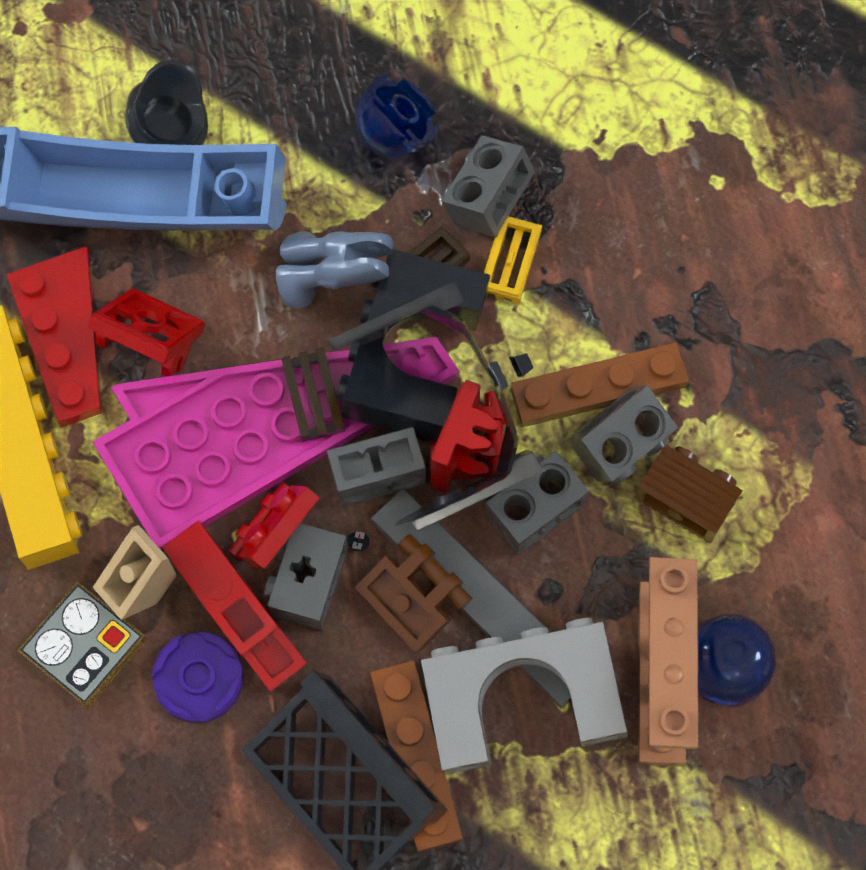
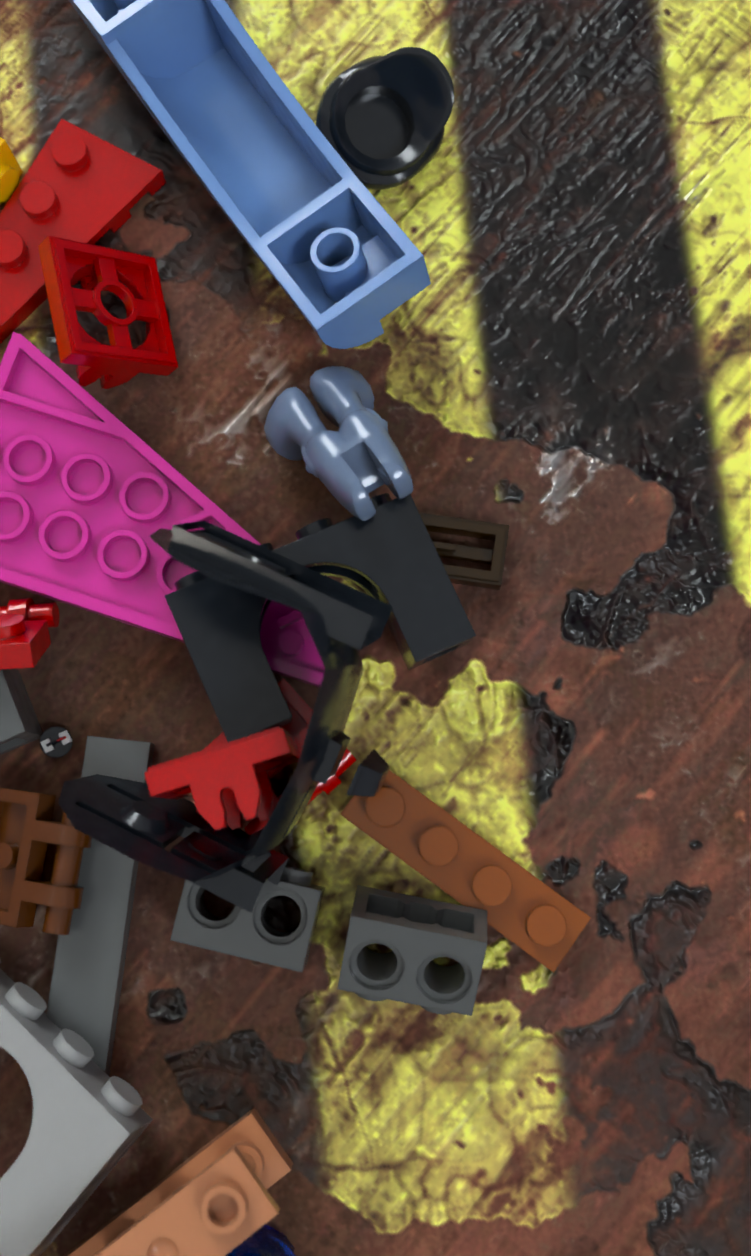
camera: 55 degrees right, 10 degrees up
dark brown tile [281,347,345,442] -> none
dark grey brick [327,427,426,508] -> none
clear blue cylinder [355,74,439,160] -> none
dark grey brick [441,135,535,238] -> none
yellow tile [484,216,542,305] -> none
reddish brown brick [635,445,743,543] -> none

